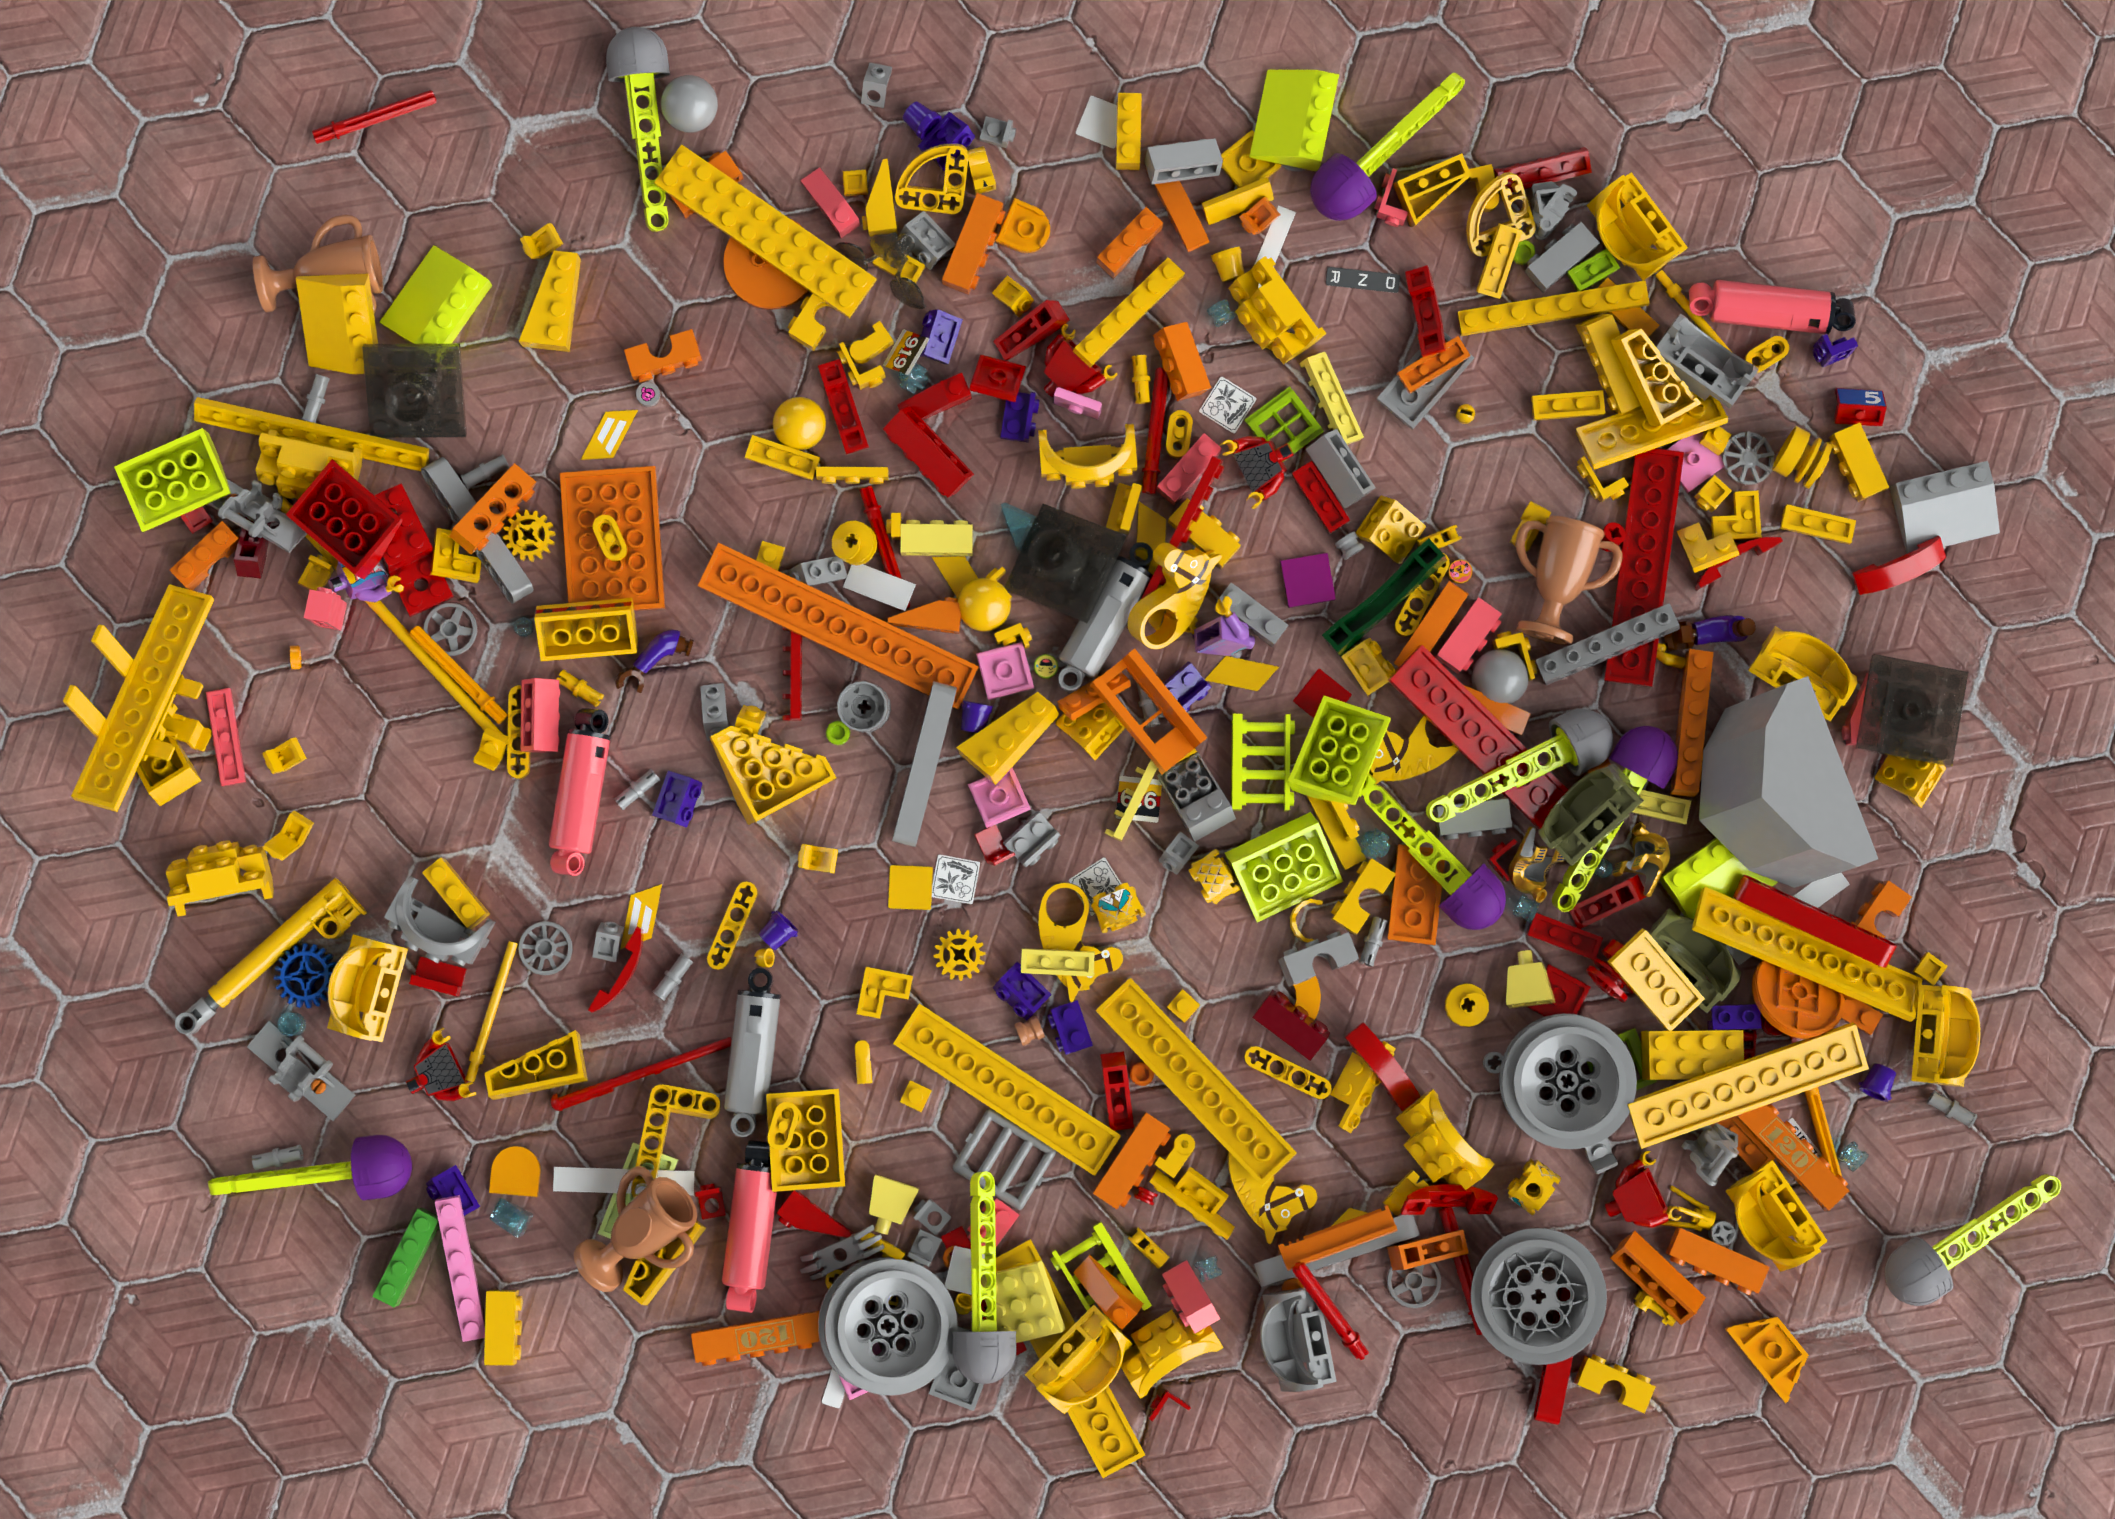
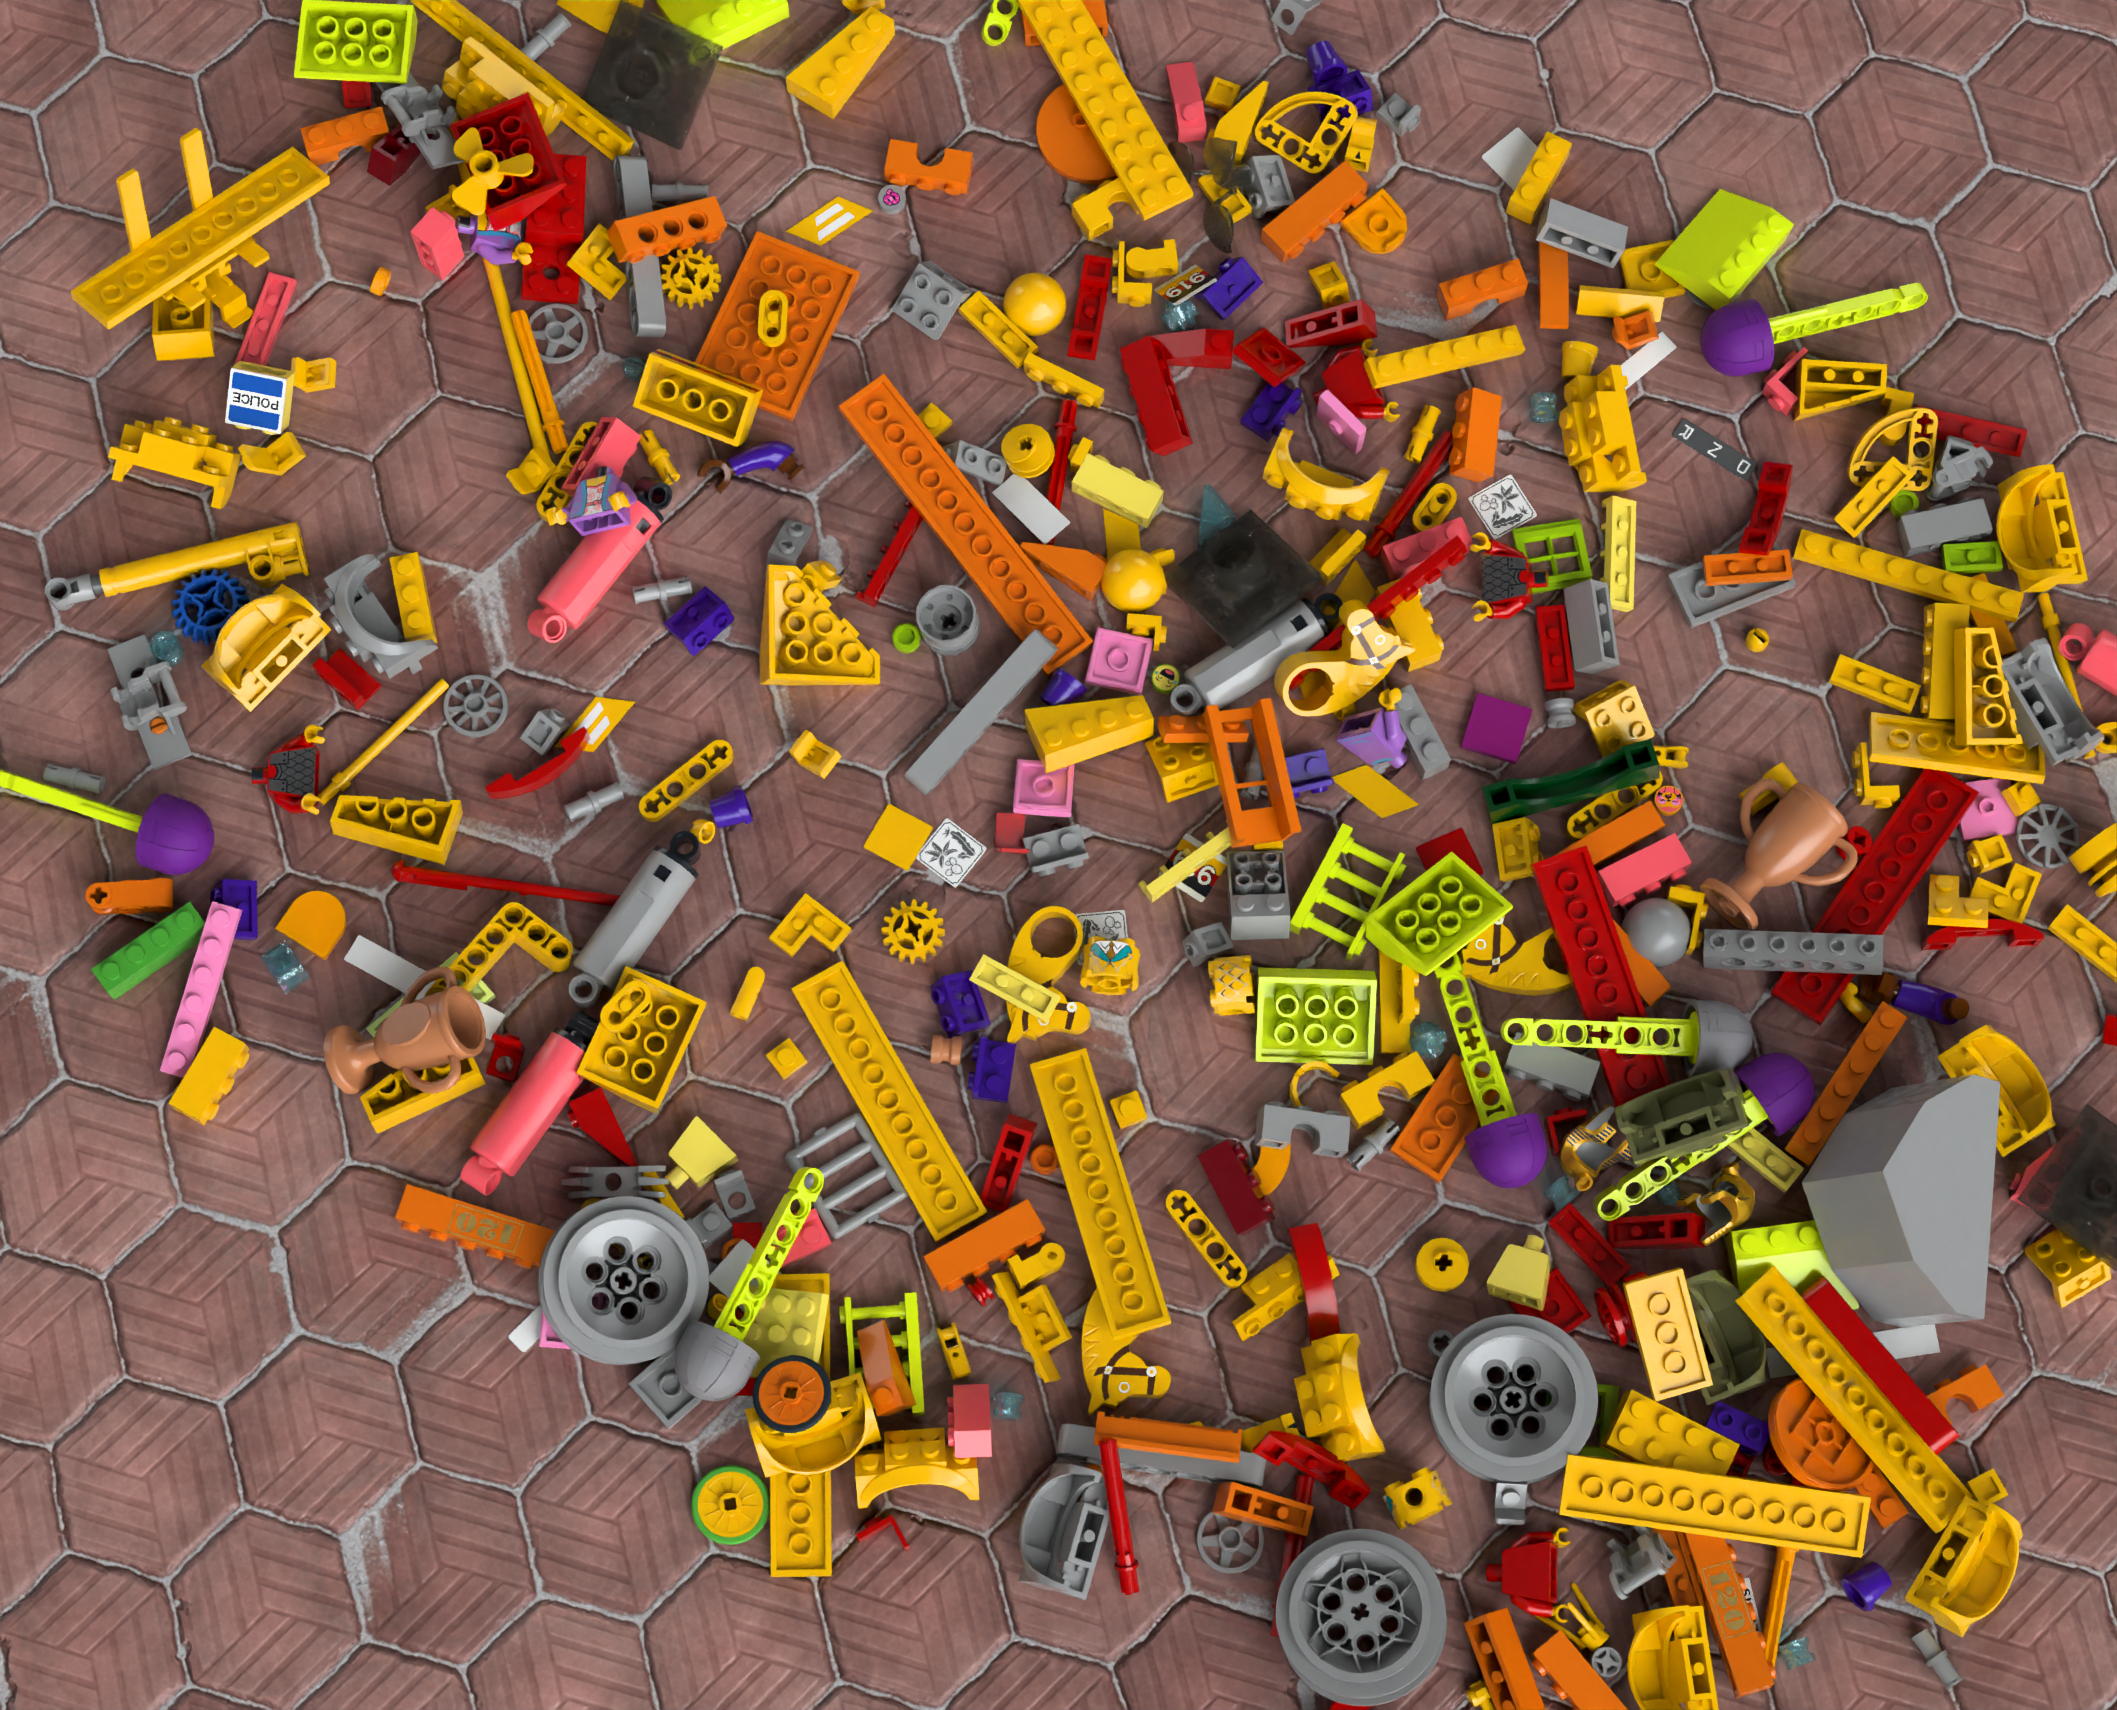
camera: 30 degrees right, 10 degrees down
none -> orange piece [85,878,174,915]
none -> piece [225,361,295,435]
none -> yellow piece [452,127,534,215]
none -> torso [545,466,637,536]
none -> yellow wheel [691,1465,770,1545]
none -> orange wheel [753,1355,831,1433]
none -> light grey bracket [892,260,975,340]

